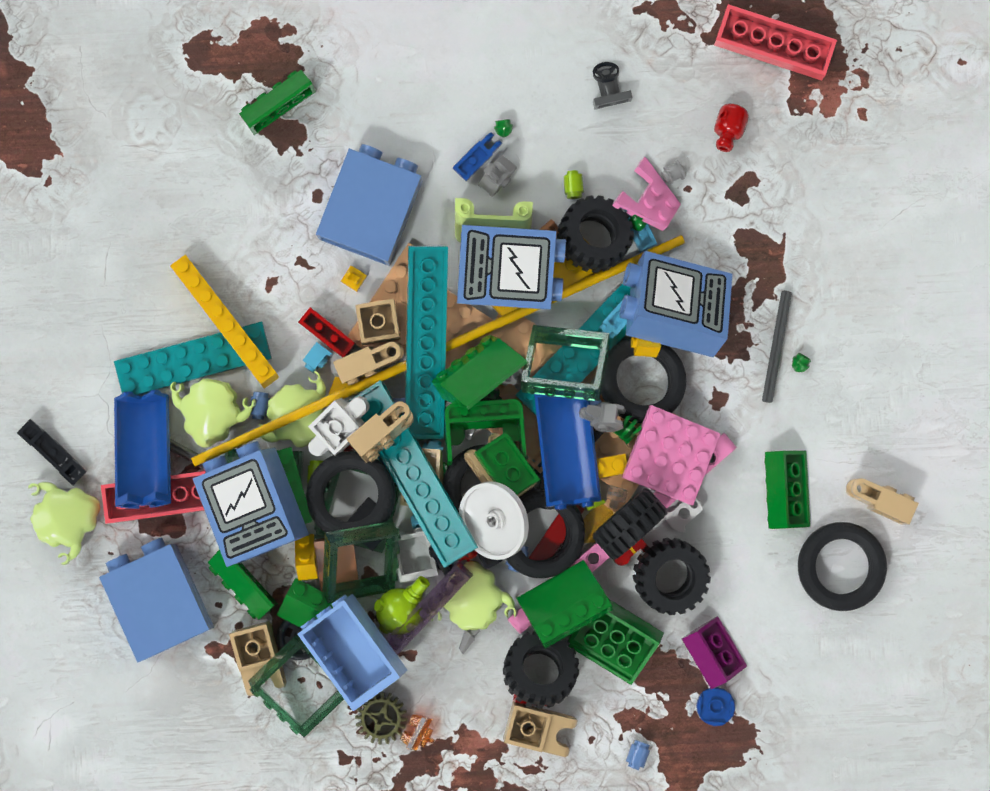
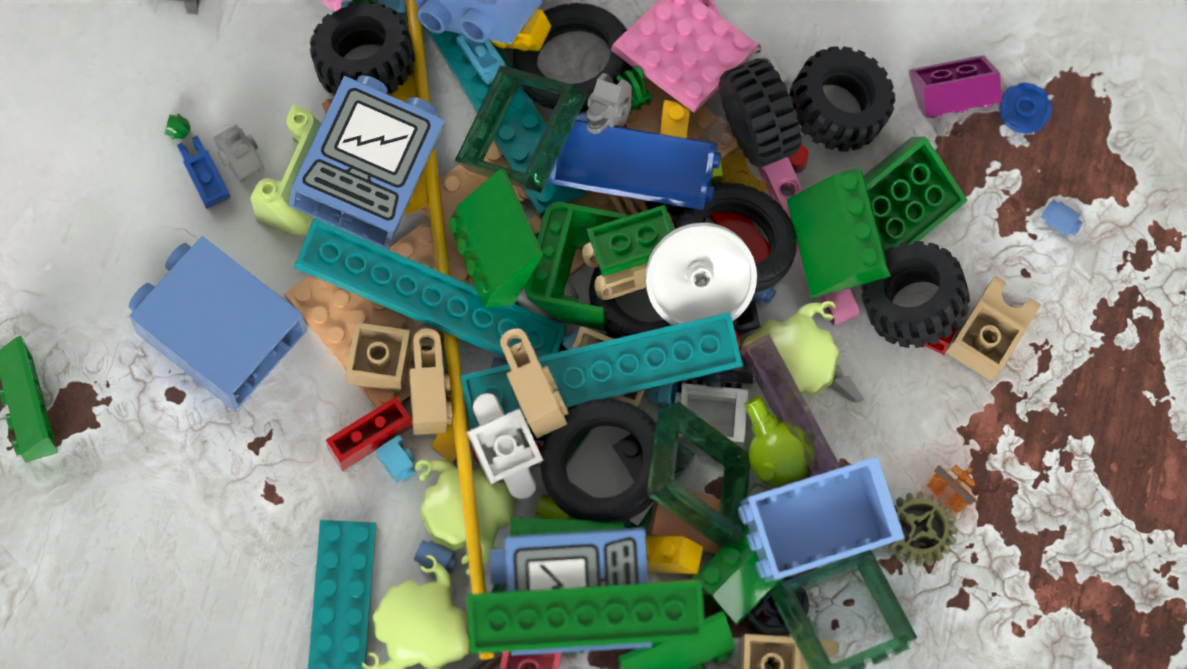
camera: 75 degrees left, 15 degrees down
yellow brick [170,255,279,389] -> none
yellow tile [341,266,367,292] -> none
lime brick [563,170,584,199] -> none
none -> green plate [467,580,705,654]

